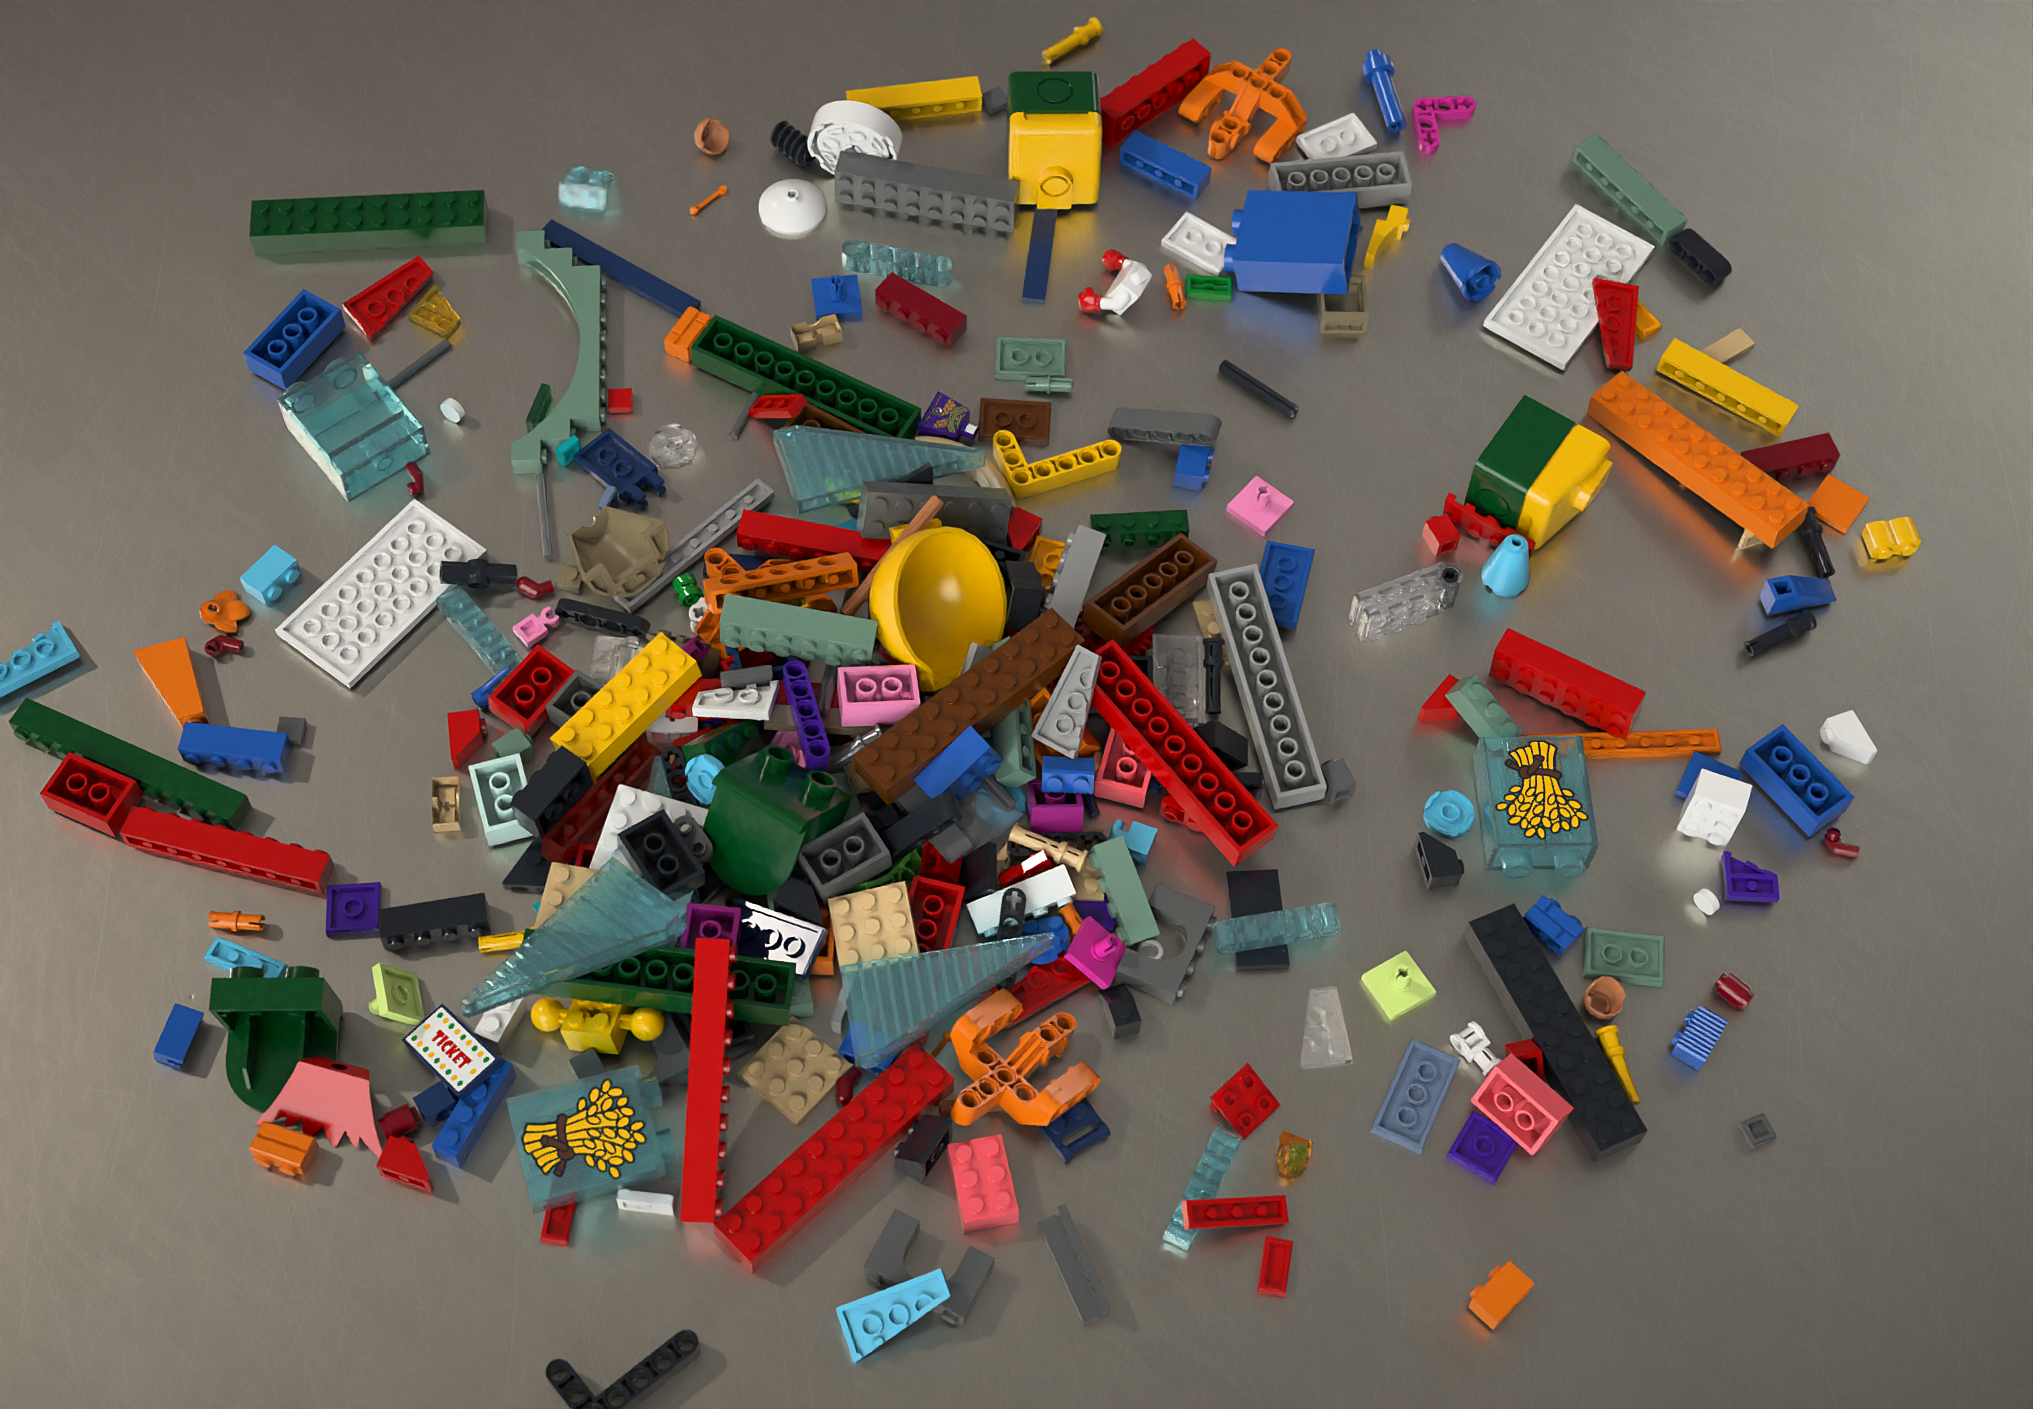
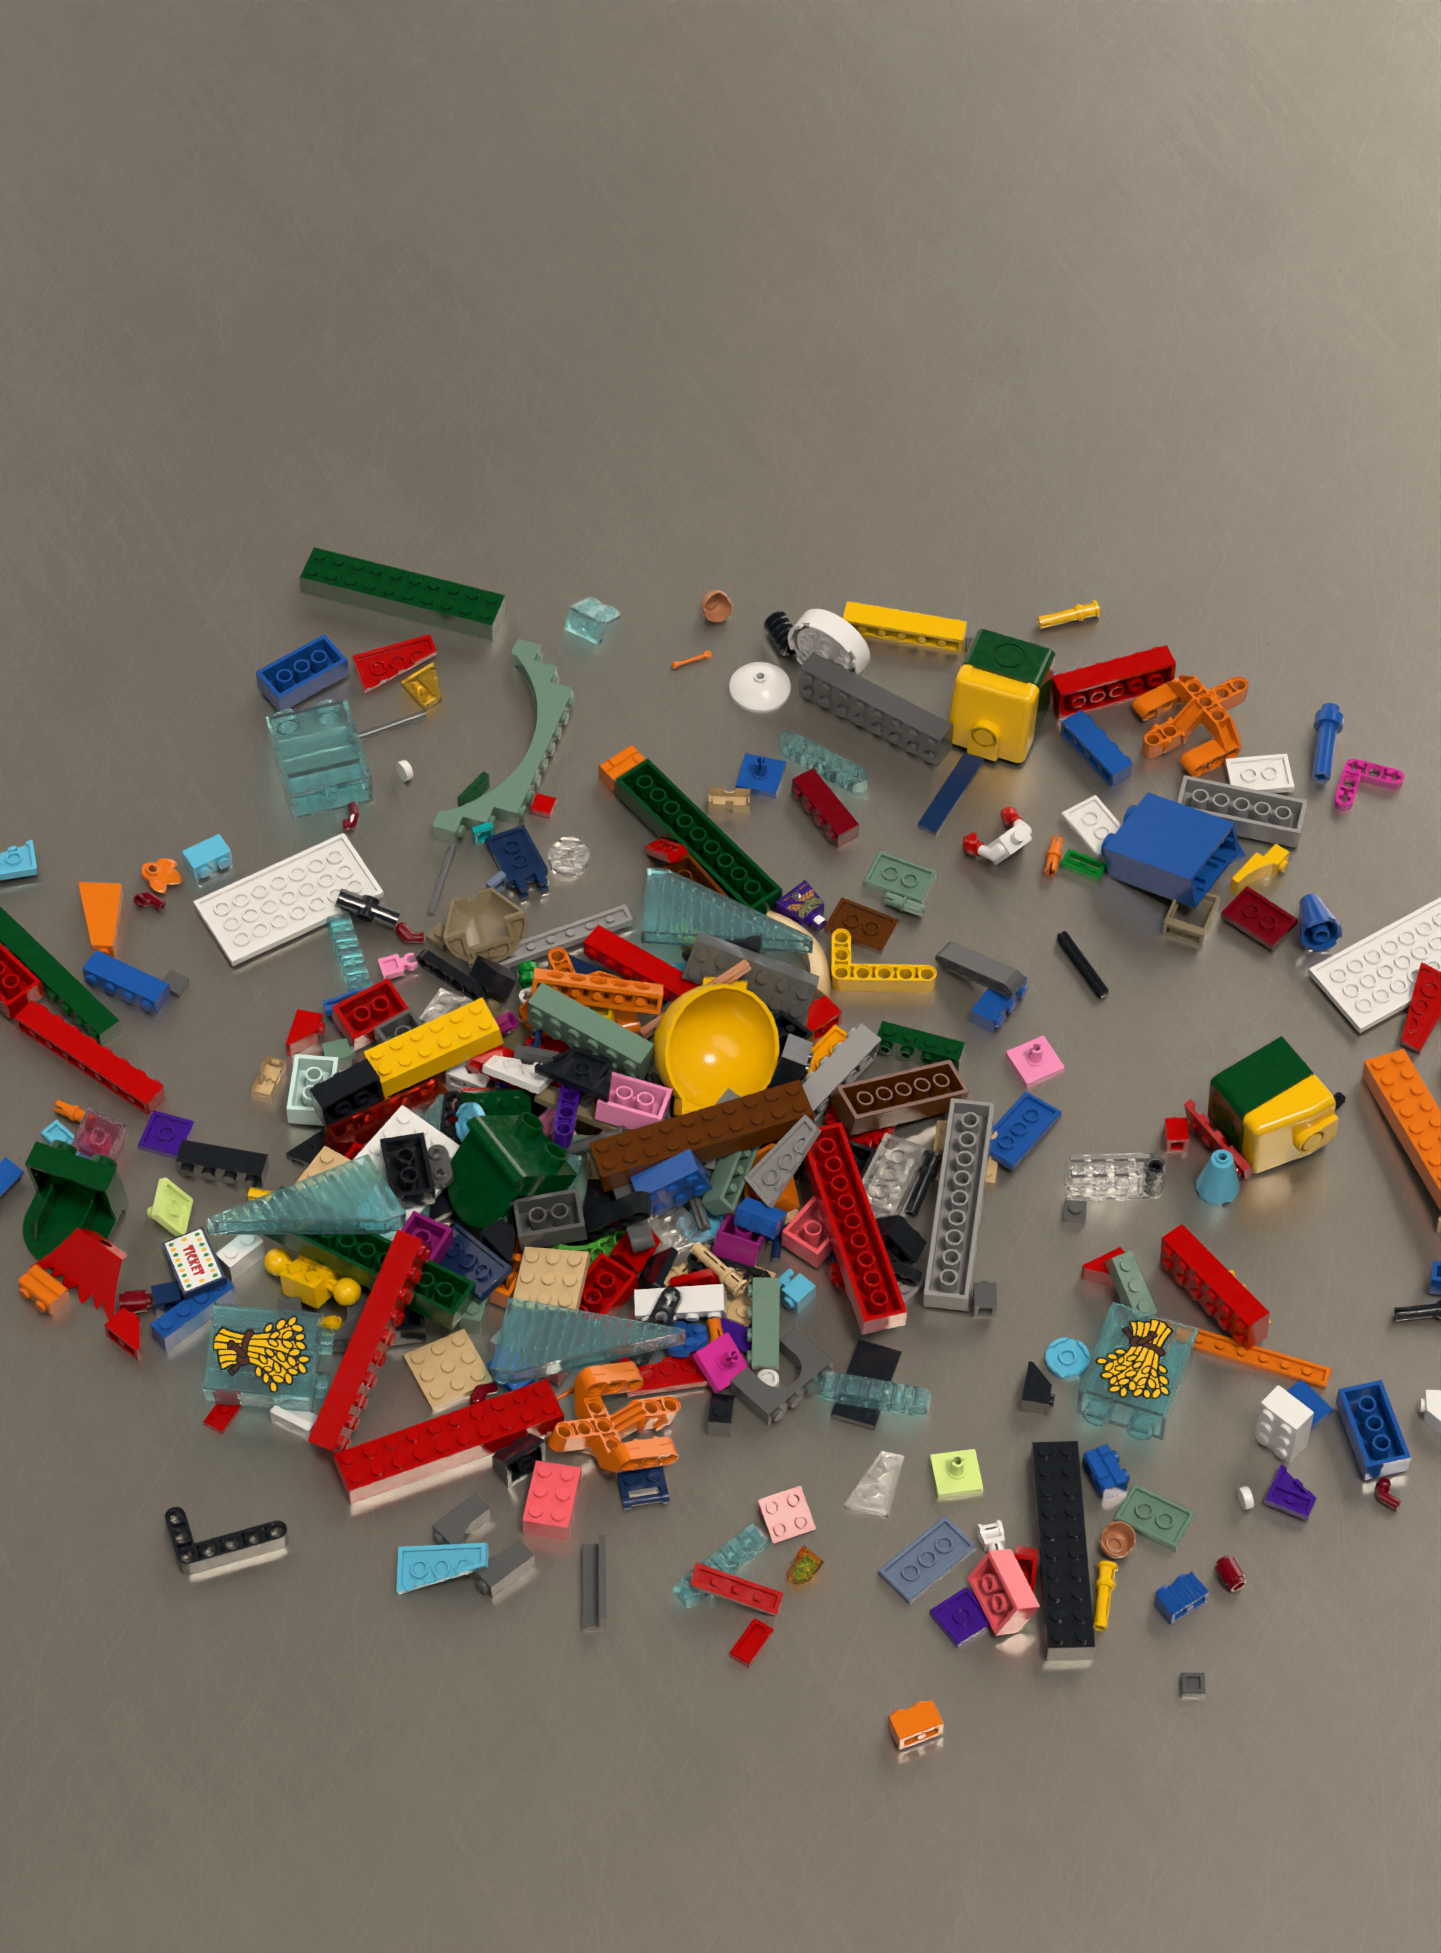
camera: 25 degrees right, 5 degrees down
dark blue tile [541,219,701,317] -> none
dark grey bar [729,392,761,439] -> none
none -> clear pink slope [71,1108,128,1160]
none -> yellow plate [319,1315,344,1333]
none -> black slope [469,955,517,999]
none -> black wing [534,1047,613,1103]
none -> dark grey plate [1063,1199,1087,1224]
none -> dark red plate [1221,886,1298,950]

